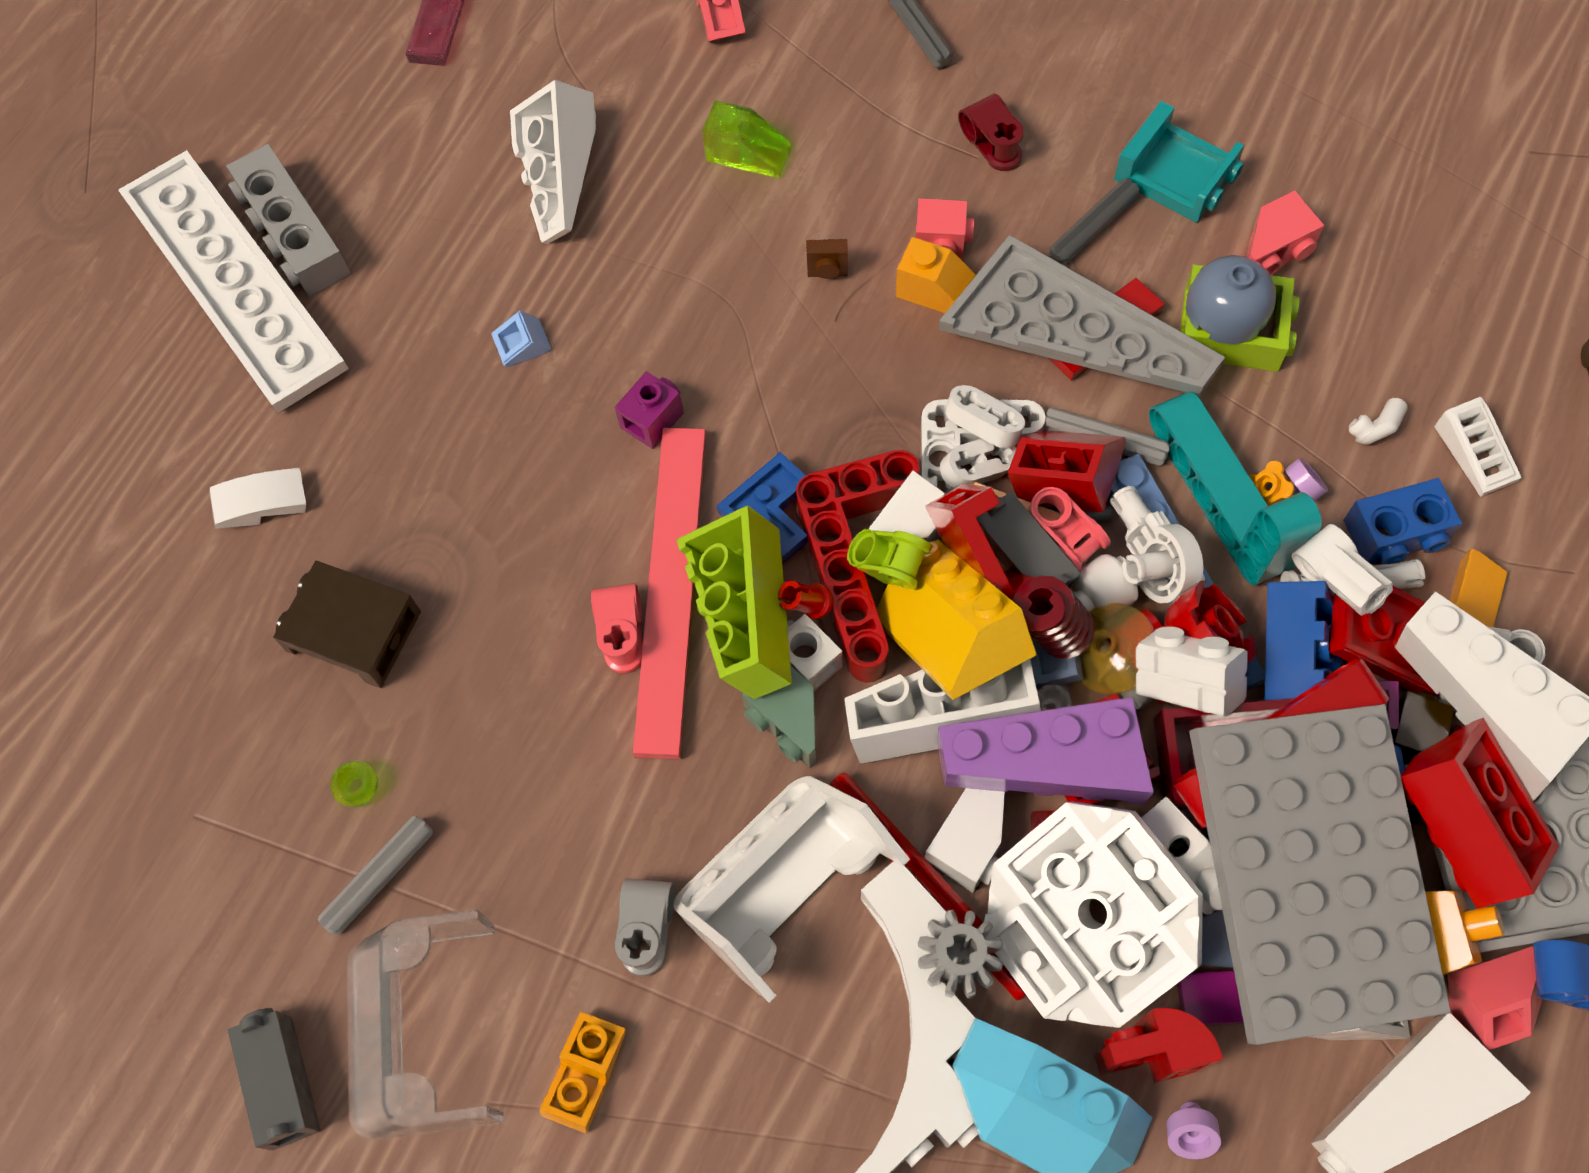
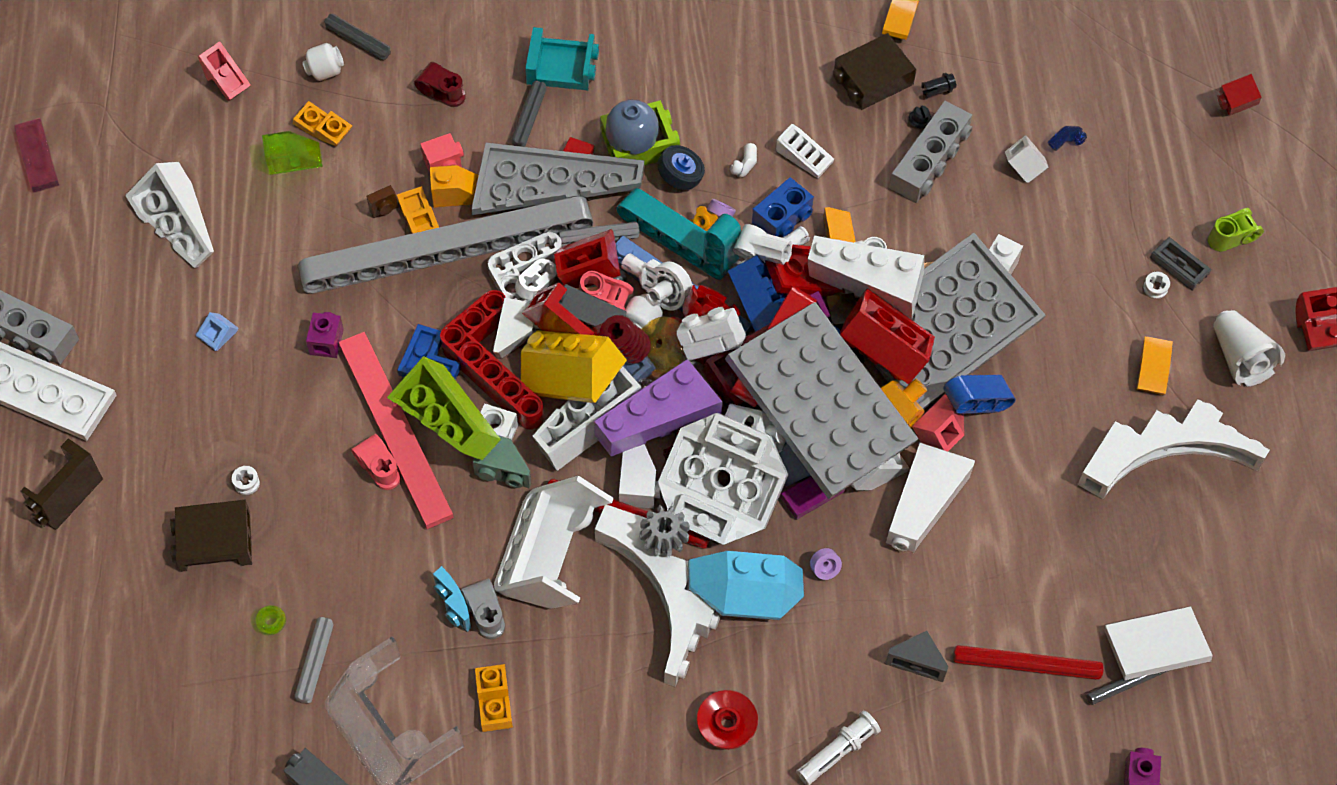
camera: 35 degrees left, 5 degrees down
white slope [210,468,306,529] -> none
red pin [778,580,834,619] -> none
lime piece [847,529,933,590] -> none
white beam [945,385,1025,448] -> none
red brick [1094,1008,1223,1084] -> none
coral slope [1246,190,1324,275] -> none
none -> dark brown panel [20,438,103,530]
none -> white bush [232,466,260,495]
none -> light orange slope [292,101,352,146]
none -> light grey beam [298,196,594,293]
none -> white head [303,43,344,81]
none -> light orange slope [396,186,439,234]
none -> medium azure slope [433,566,471,632]
none -> black wheel [657,145,705,190]

